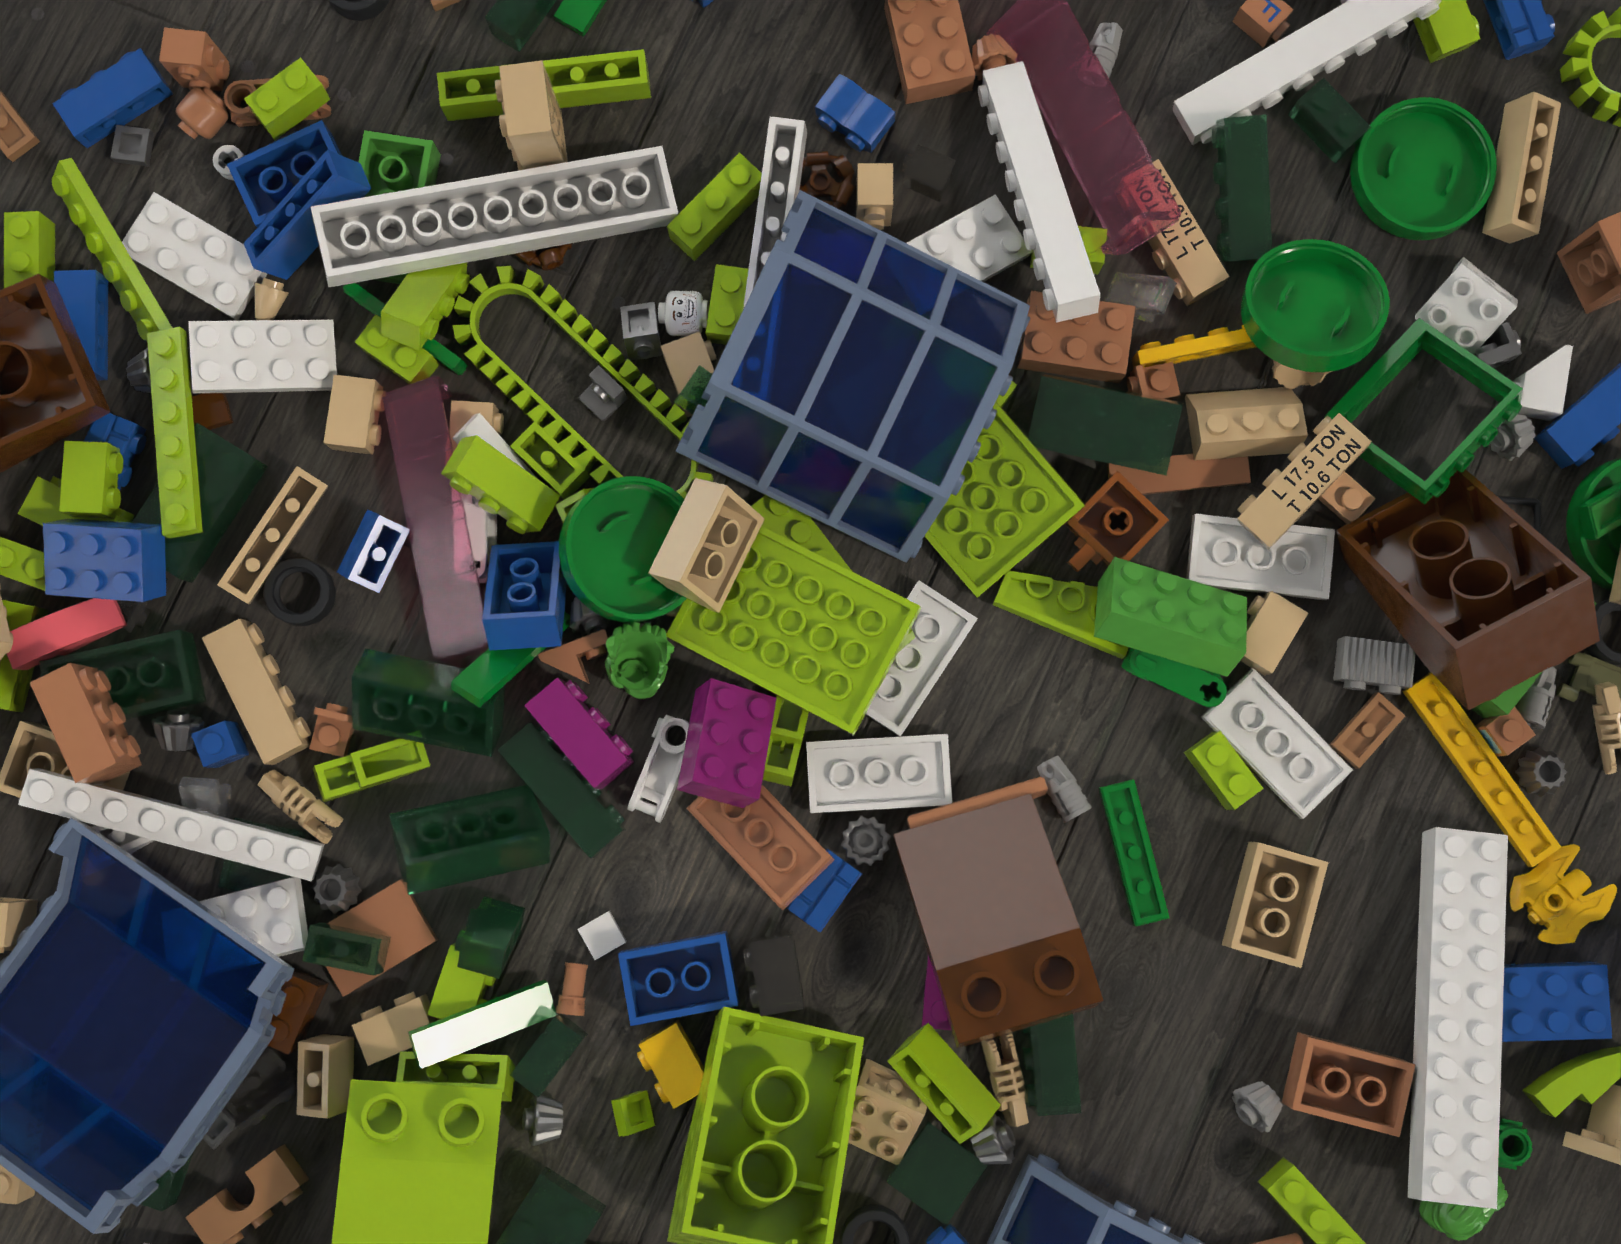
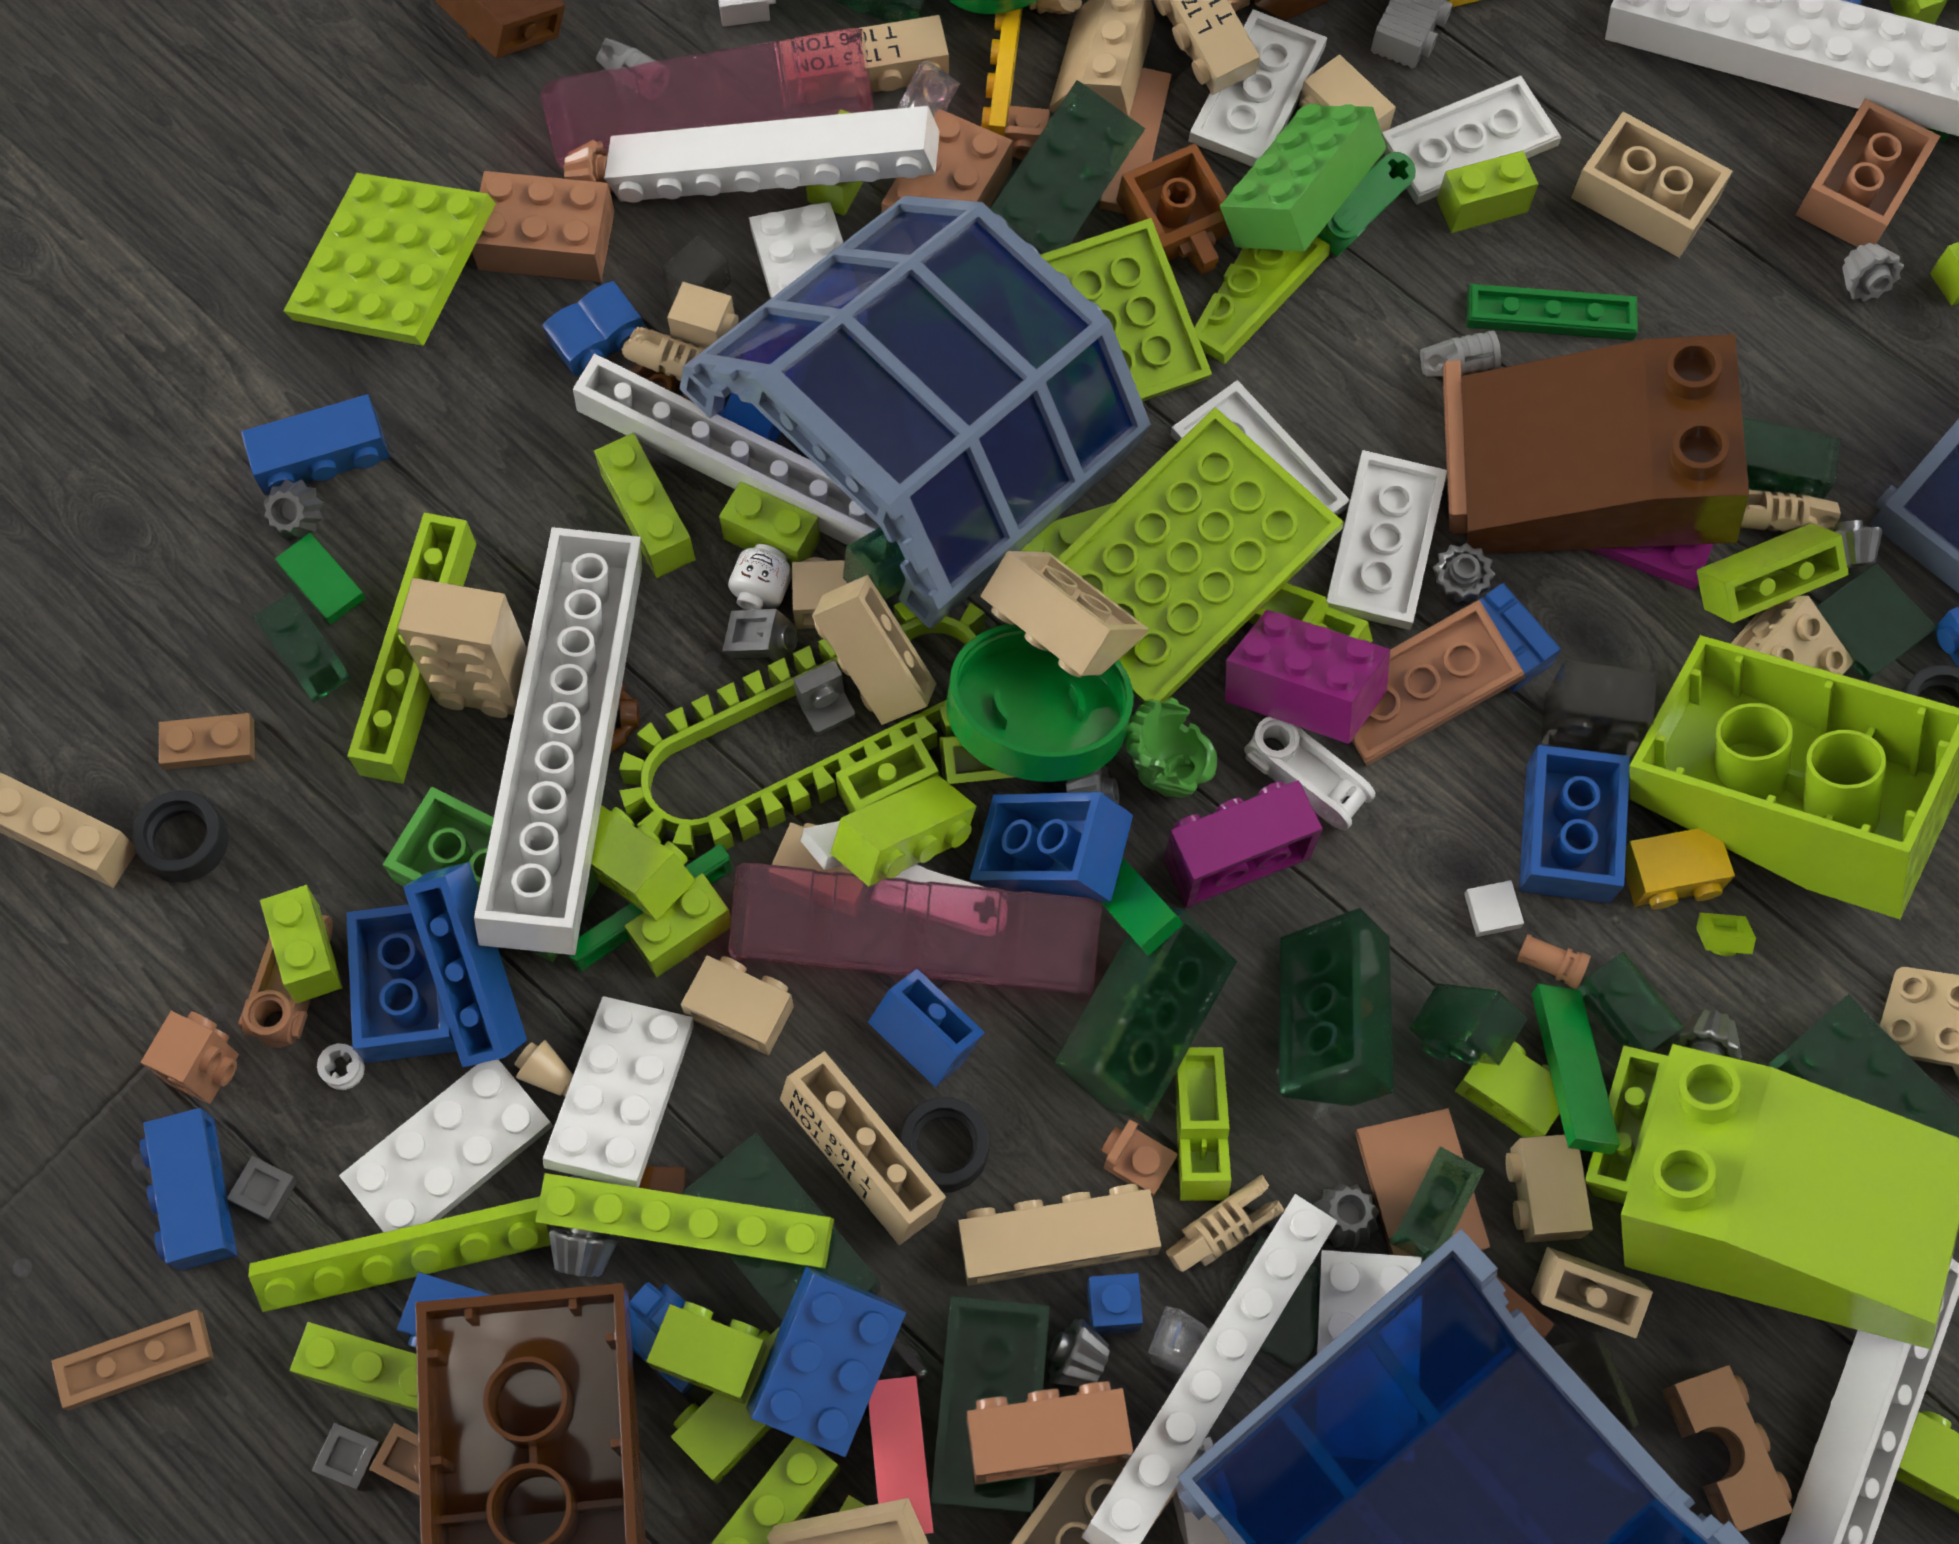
camera: 75 degrees left, 15 degrees down
nougat head [176,86,229,139] -> none
clear green brick [498,722,626,858] -> none
nougat slope [538,629,610,684] -> none
medium nougat plate [1329,692,1405,769] -> none
none -> tan hinge [621,327,705,380]
none -> tan brick [812,575,936,725]

